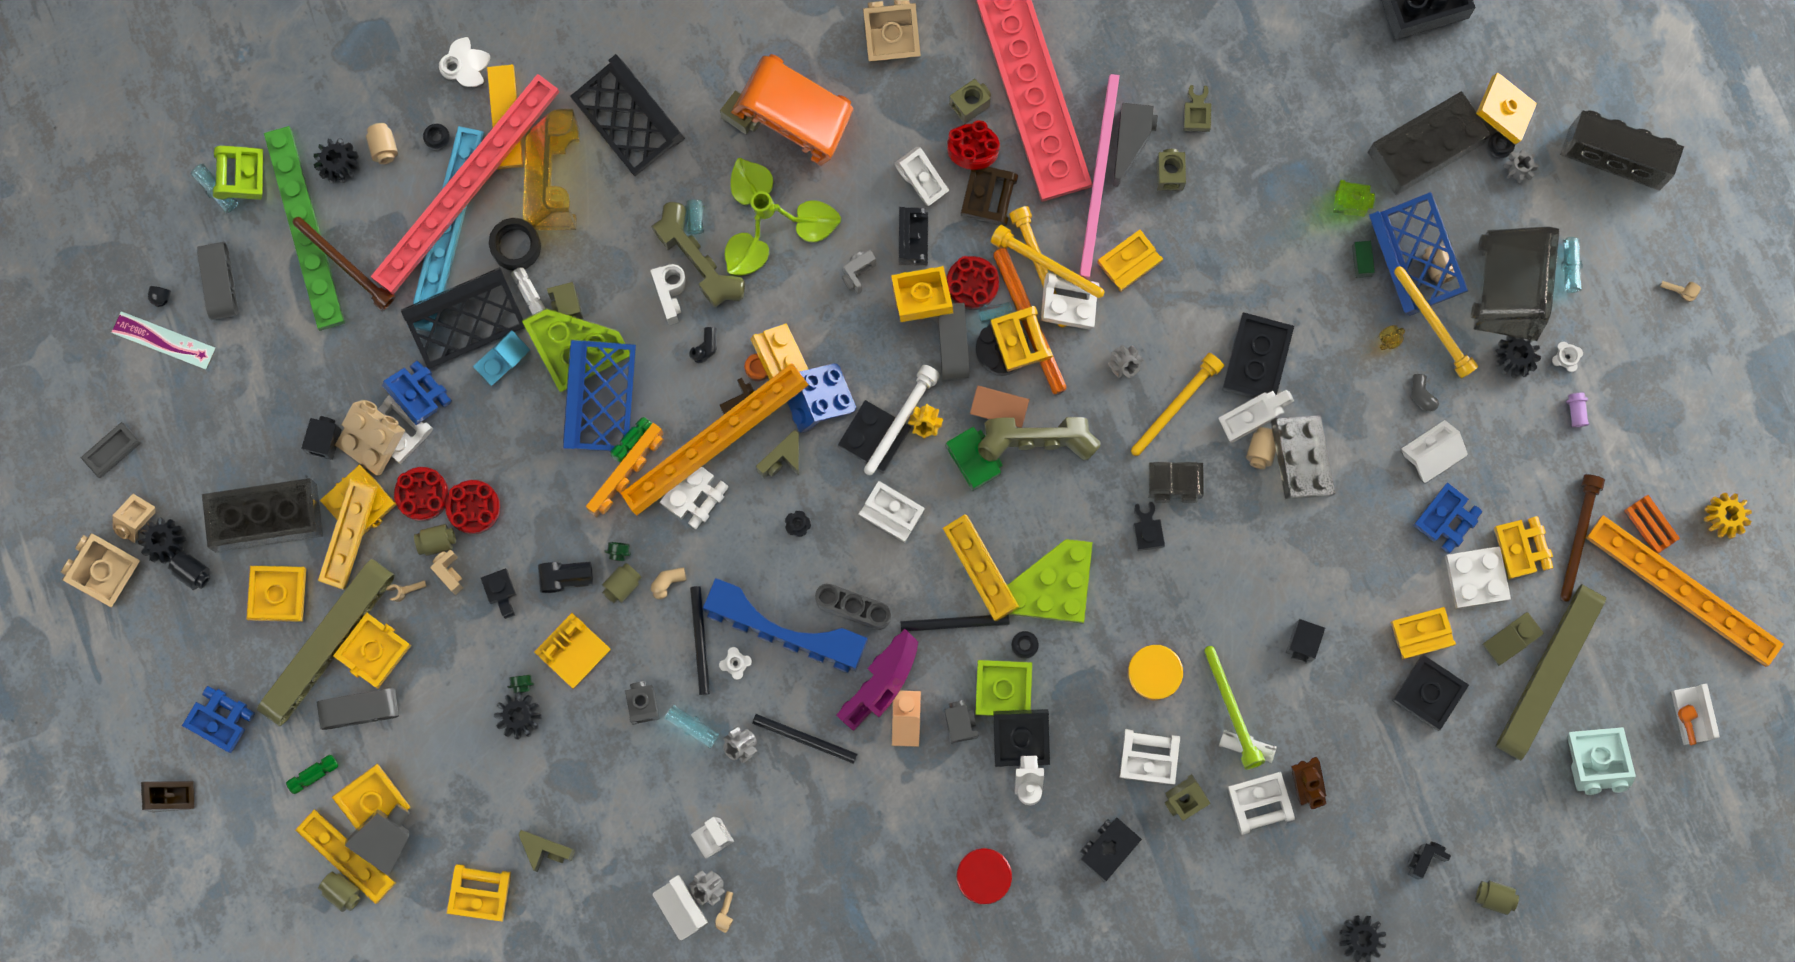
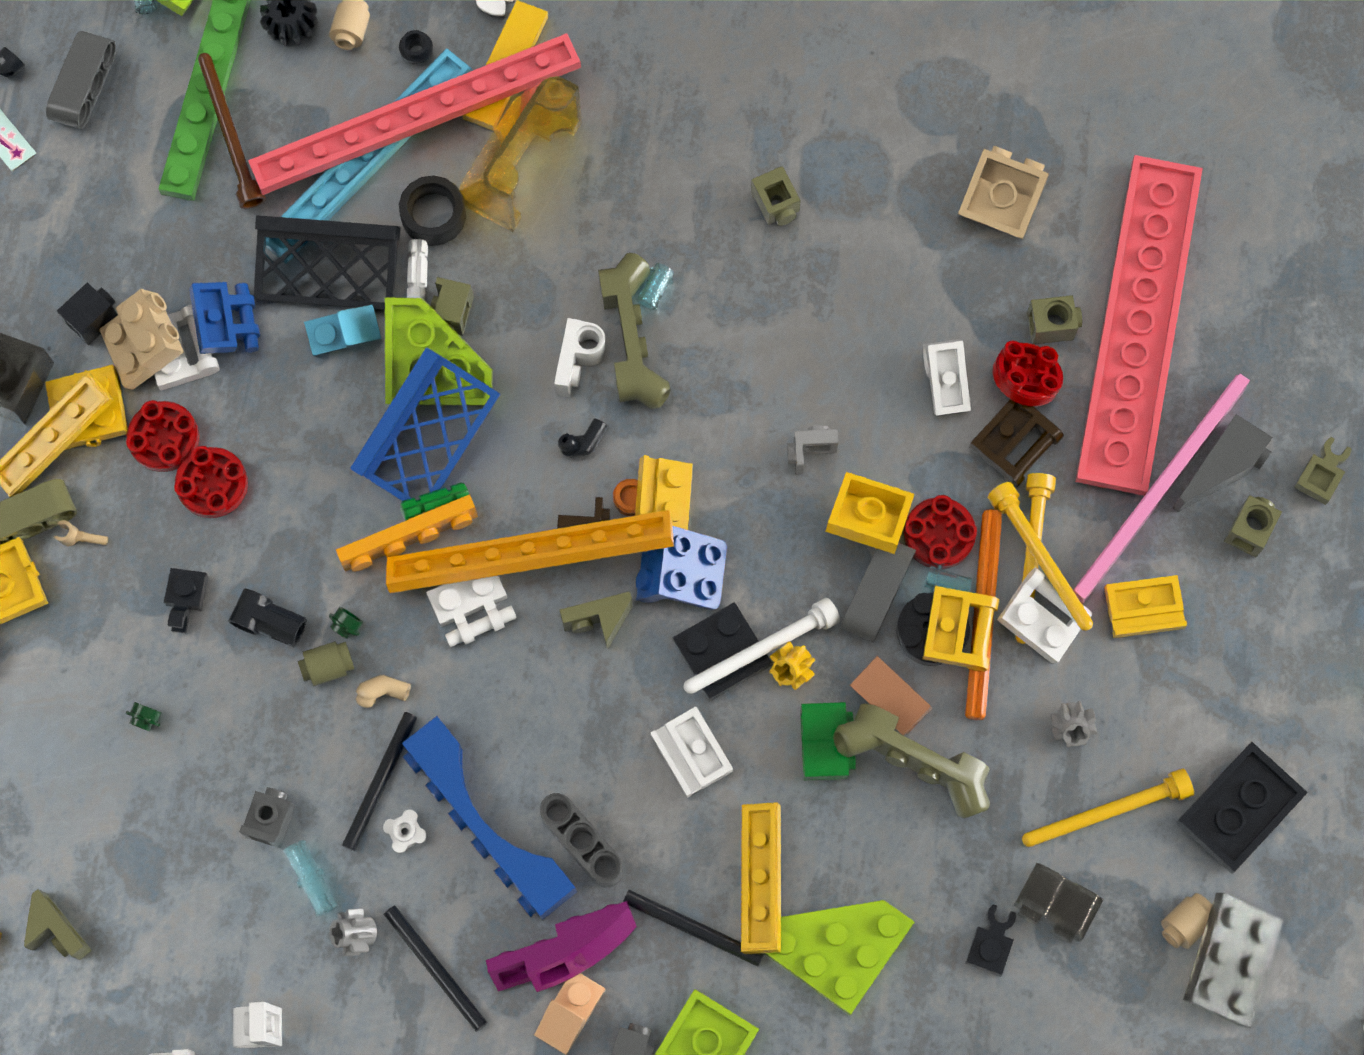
camera: 30 degrees right, 5 degrees down
olive brick [414,524,456,556] -> none
tan bracket [430,550,463,595] -> none
black gear [494,692,542,740] -> none
yellow hinge [534,613,611,689] -> none
black fence [570,54,685,176] -> none
lime plant [725,158,841,276] -> none
orange windscreen [731,54,854,166] -> none
black plate [785,511,811,537] -> none
black hinge [899,207,928,265] -> none
black plate [1011,631,1039,659] -> none
white hinge [1218,390,1294,443] -> none

